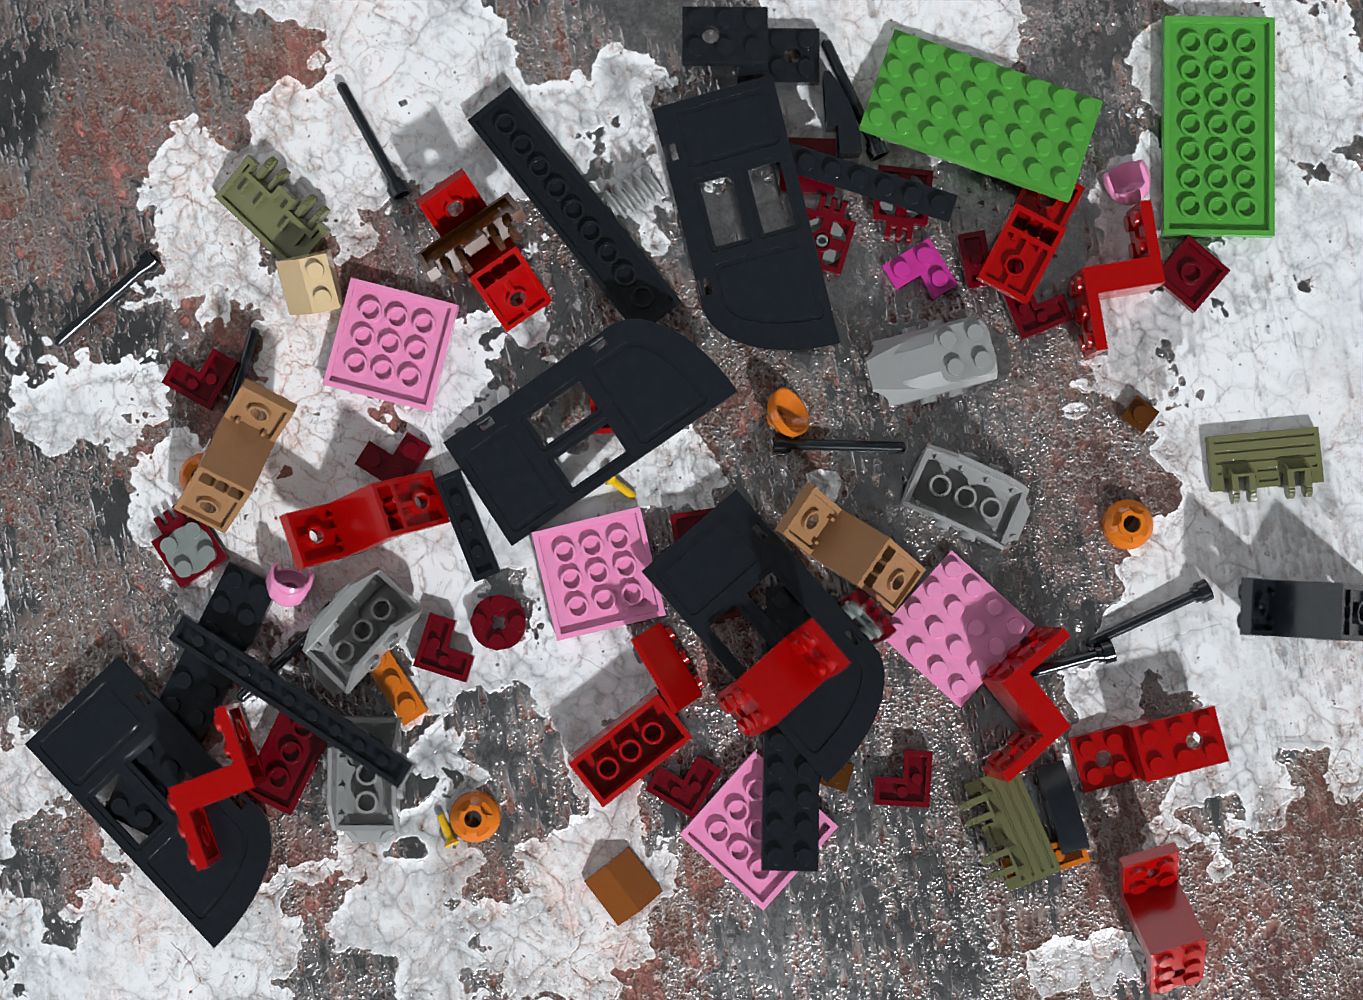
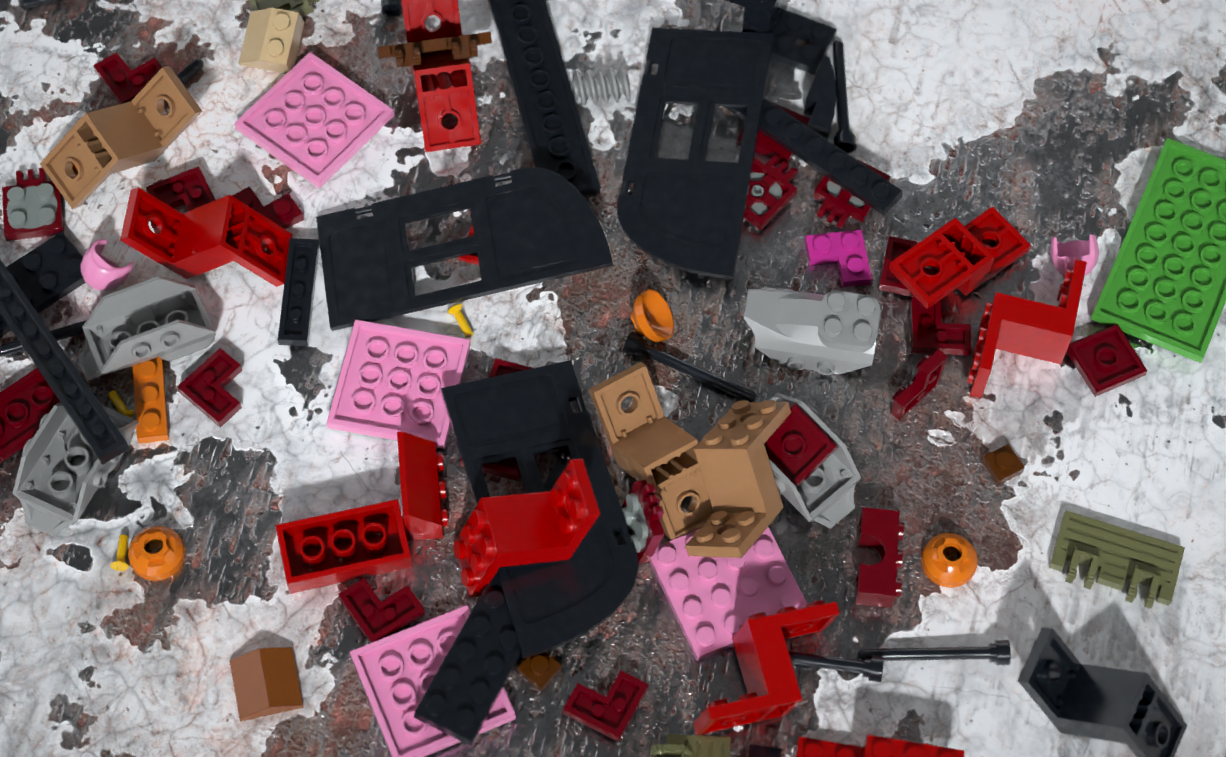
camera: 20 degrees right, 25 degrees down
dark red plate [470,595,527,651] -> none
bright green plate [859,29,1103,203] -> none
none -> yellow piece [108,391,135,419]
none -> dark red plate [146,166,215,211]
none -> medium nougat bracket [685,400,791,558]
none -> dark red plate [764,404,838,488]
none -> dark red arch [855,507,904,608]
none -> dark red plate [891,349,948,420]

